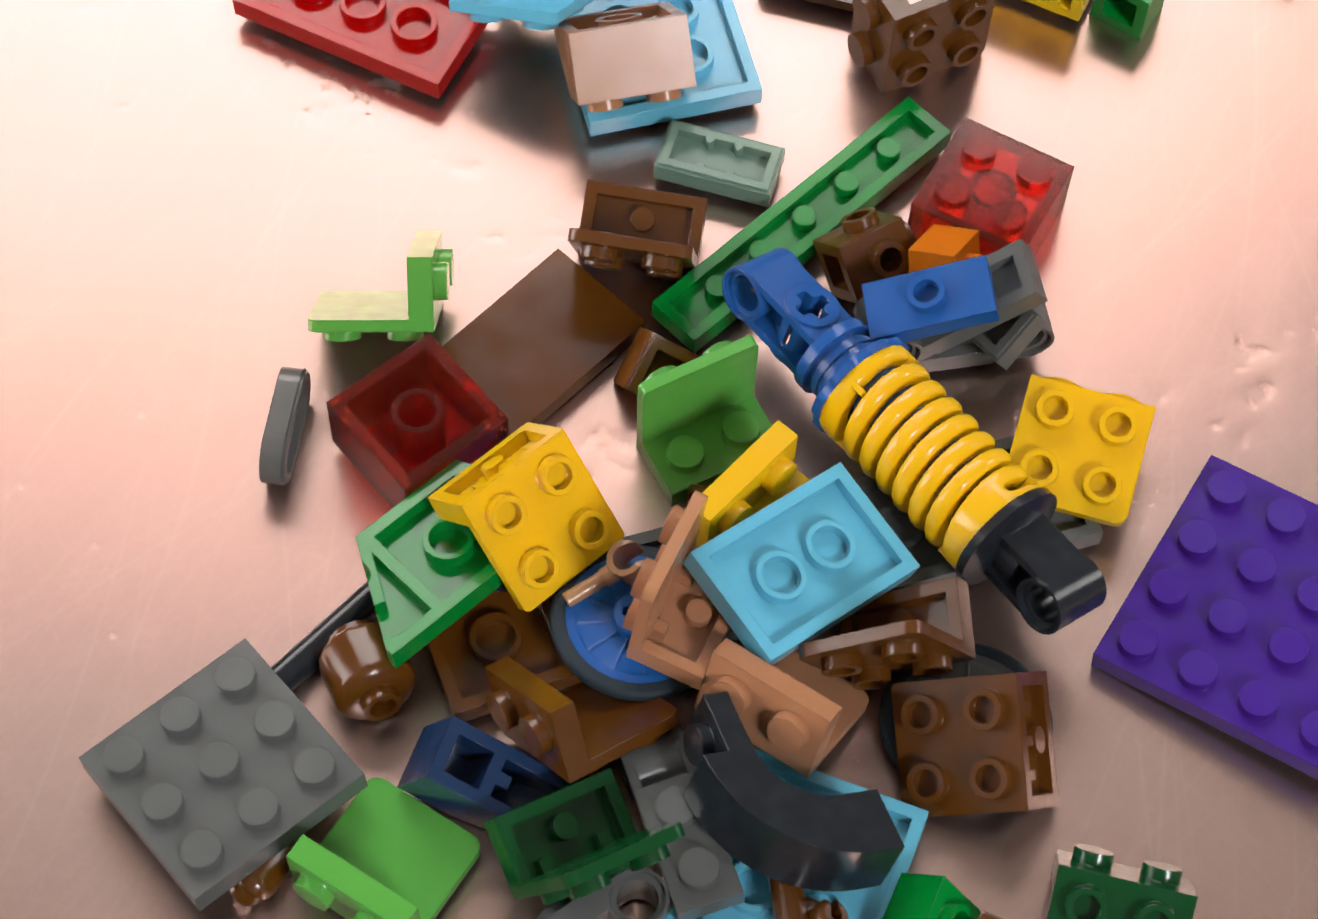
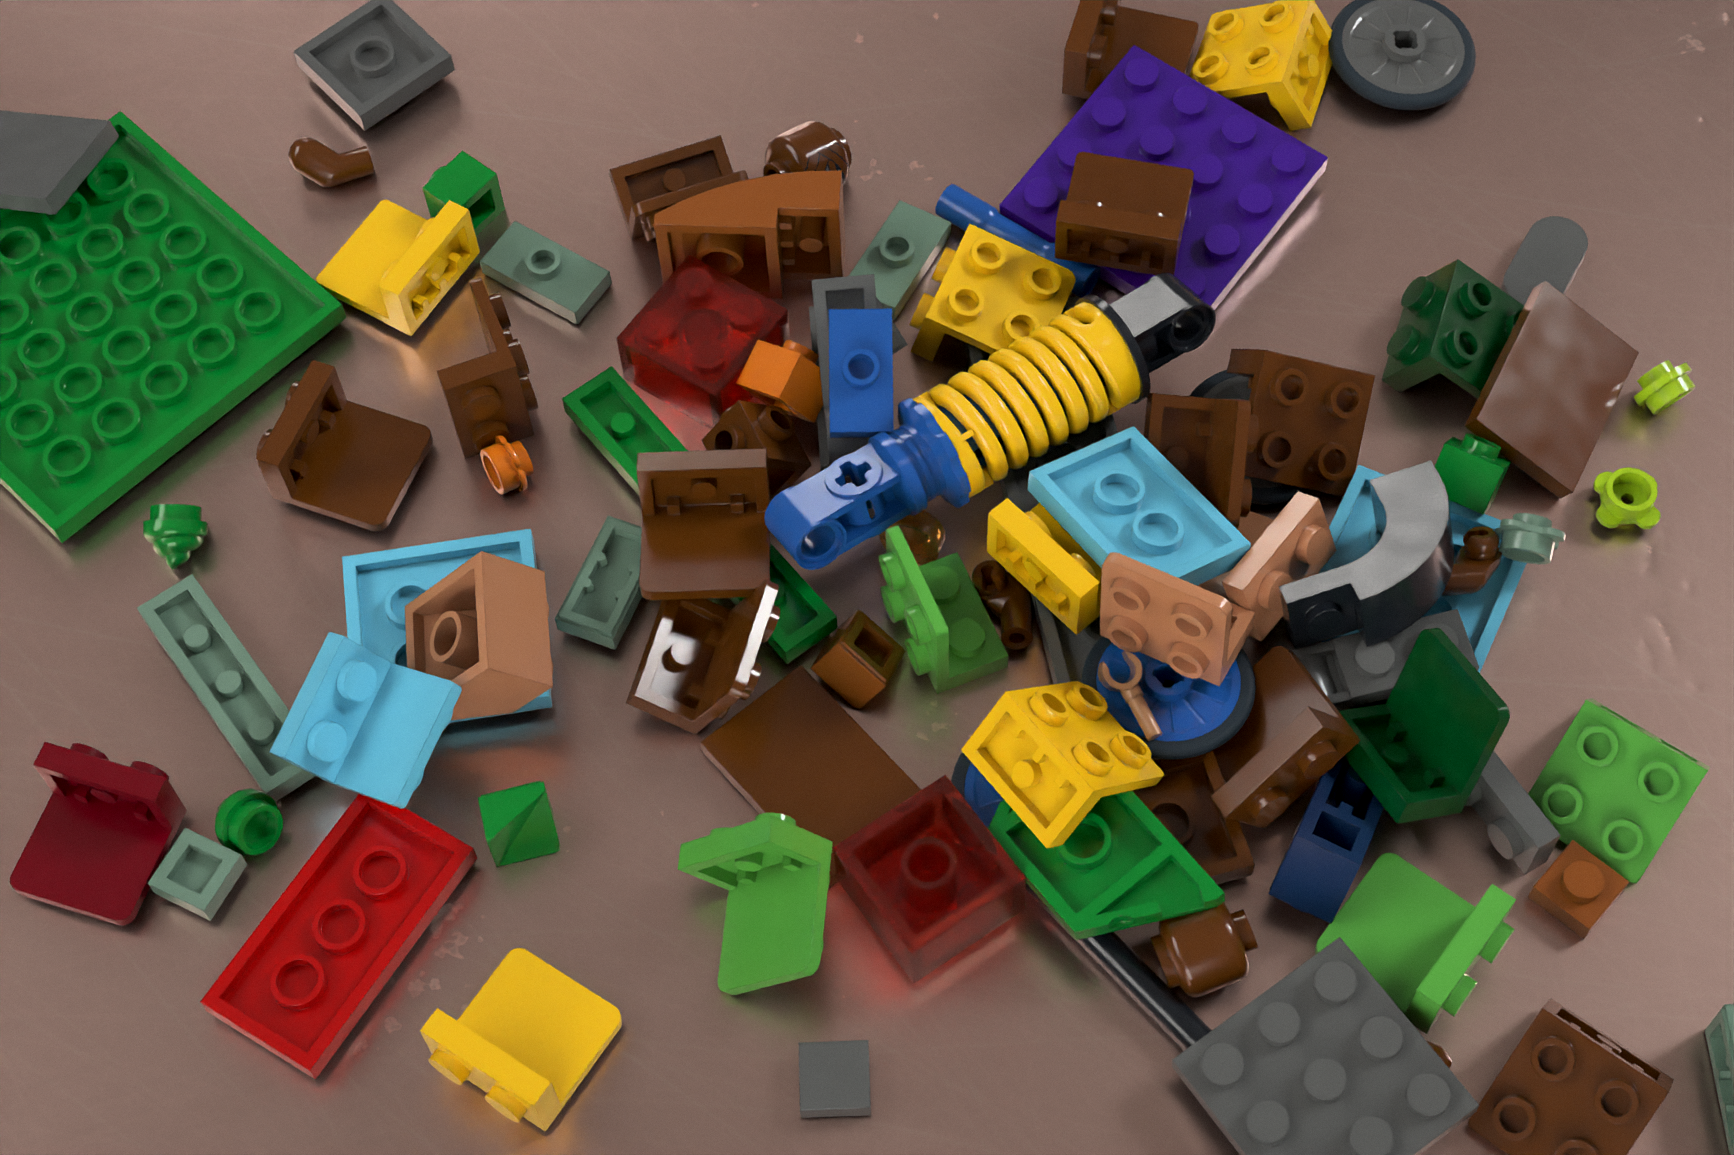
camera: 80 degrees left, 0 degrees up
dark grey tile [259,366,311,486] -> none
none -> yellow bracket [420,948,622,1132]
none -> green slope [478,781,560,867]
none -> sand green plate [480,221,612,325]
none -> orange plate [480,435,534,495]
none -> reddish brown bracket [609,135,749,243]
none -> reddish brown bracket [637,448,770,600]
none -> dark orange slope [654,171,846,299]
none -> reddish brown head [763,121,852,186]
none -> dark grey tile [799,1040,871,1118]
none -> sand green plate [849,200,951,320]
none -> clear orange tile [879,511,946,565]
none -> blue piece [935,184,1100,298]
none -> reddish brown bracket [1055,152,1194,275]

